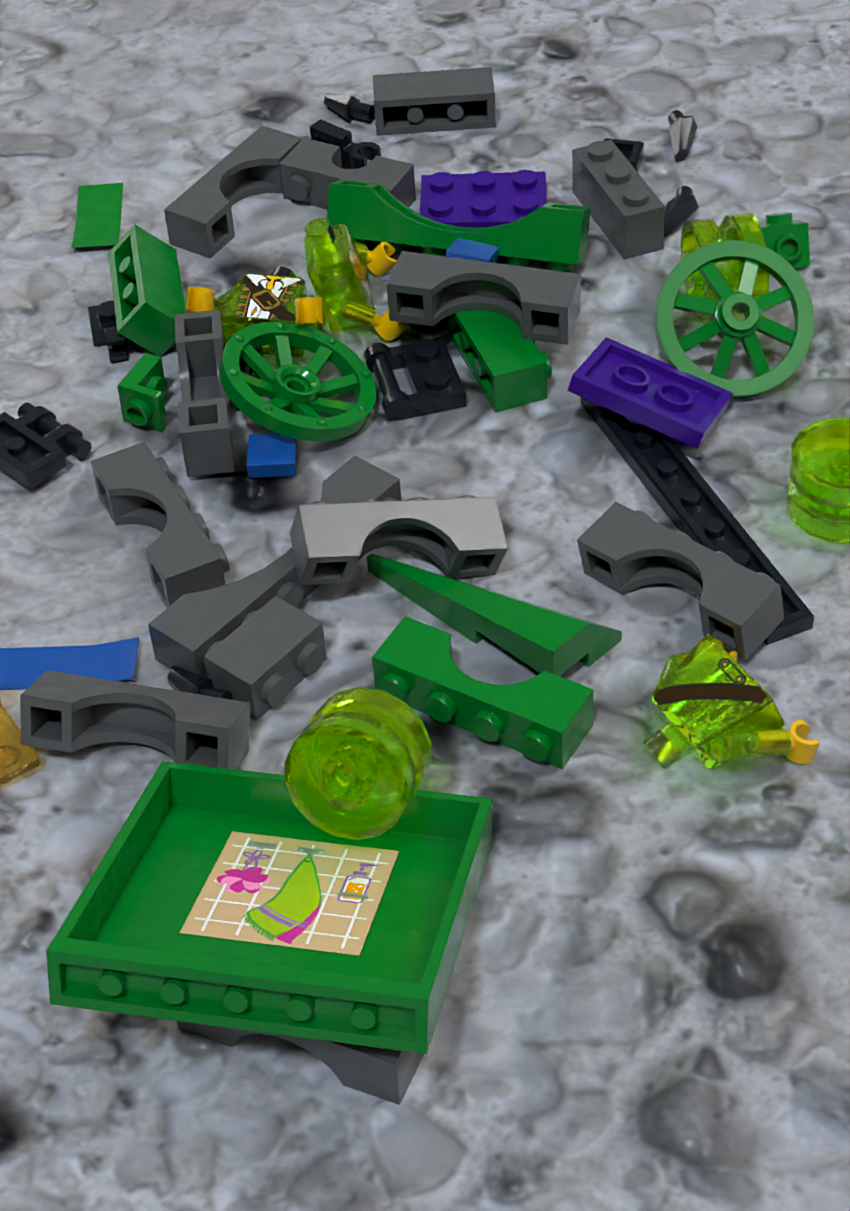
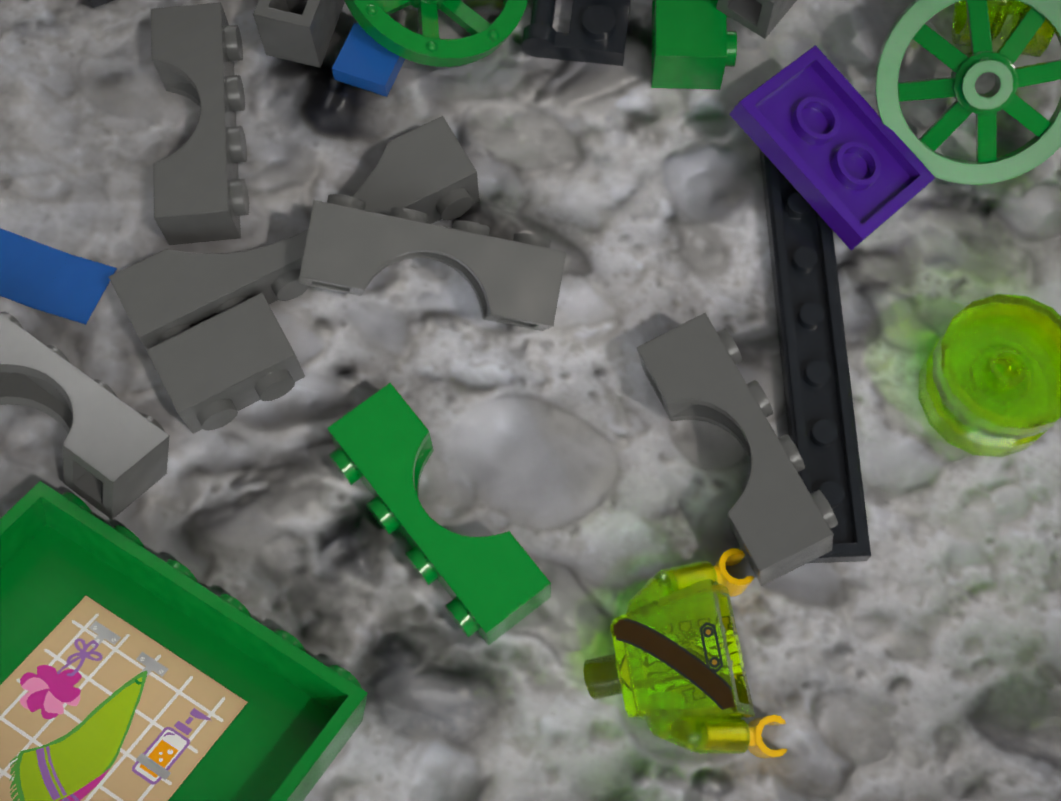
camera: 20 degrees right, 25 degrees up
black bar [167,665,232,700] -> none
clear neon green wheel [285,687,431,840] -> none
green wedge [367,553,622,676] -> none

